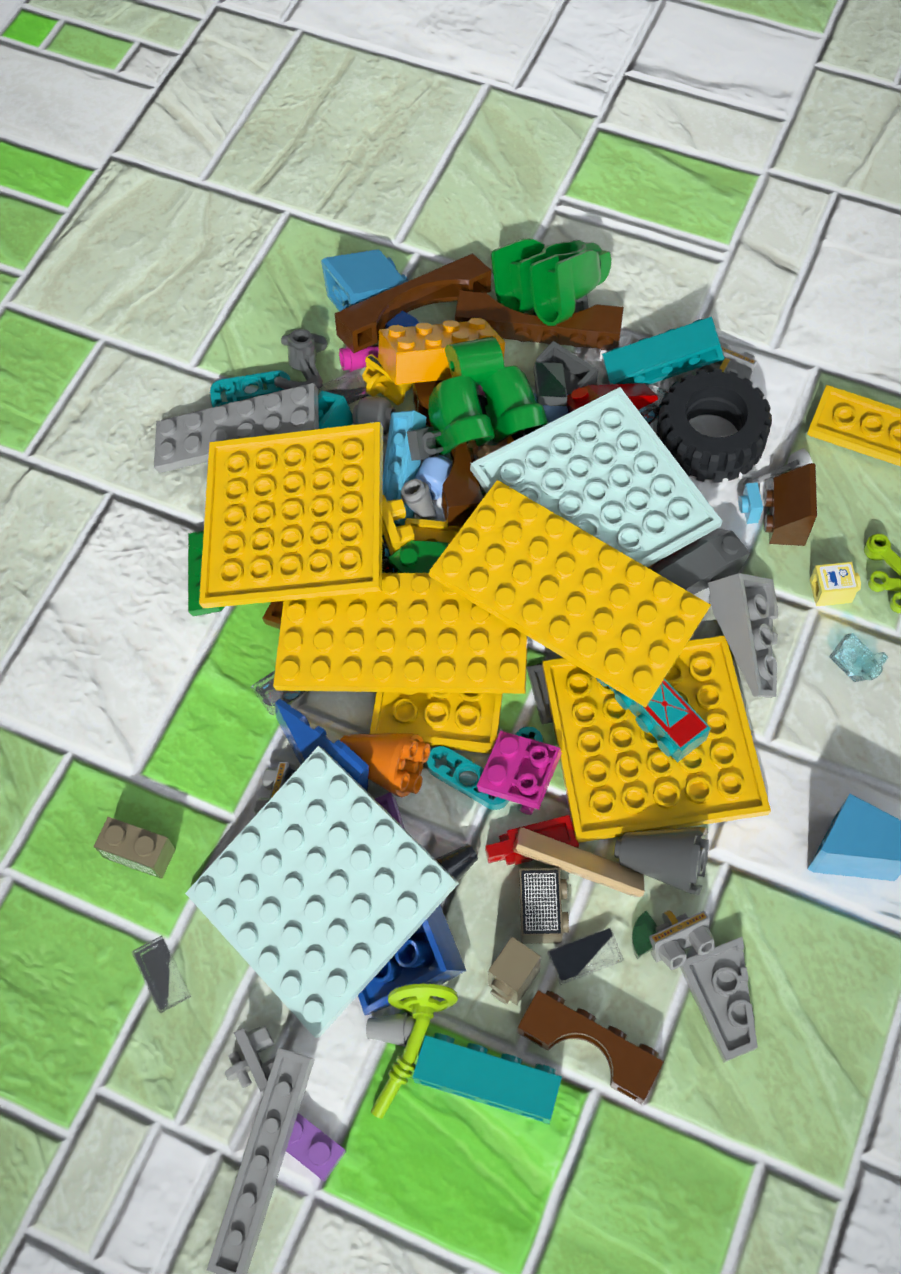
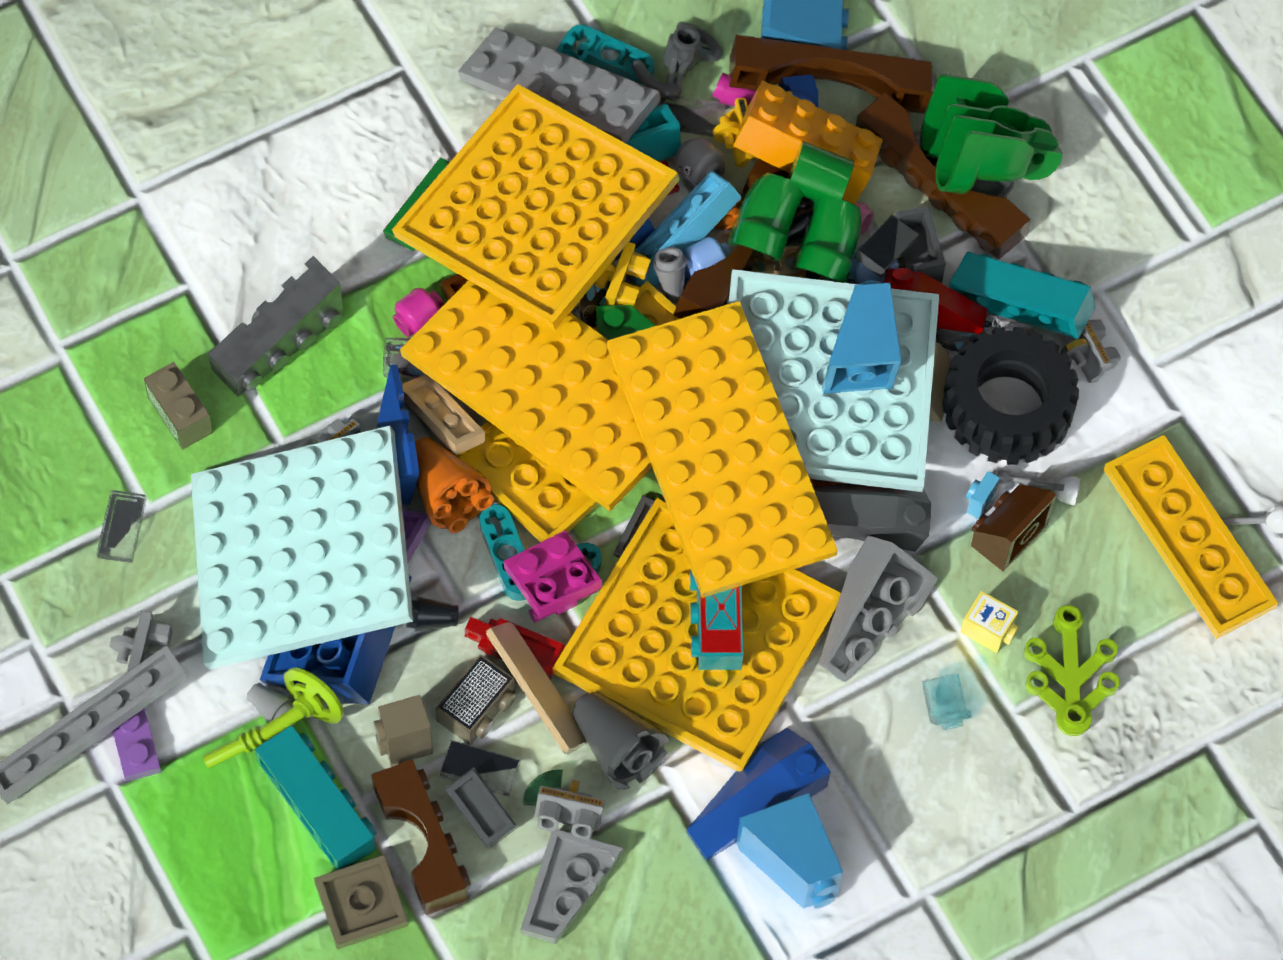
camera: 30 degrees right, 0 degrees up
dark grey tile [407,426,443,461] -> none
none -> flat silver wedge [208,256,344,397]
none -> dark tan plate [314,855,408,950]
none -> dark pink head [392,288,444,338]
none -> tan plate [402,374,485,456]
none -> dark grey tile [445,768,518,849]
none -> blue wedge [686,728,831,861]
none -> dark azure slope [822,280,901,394]

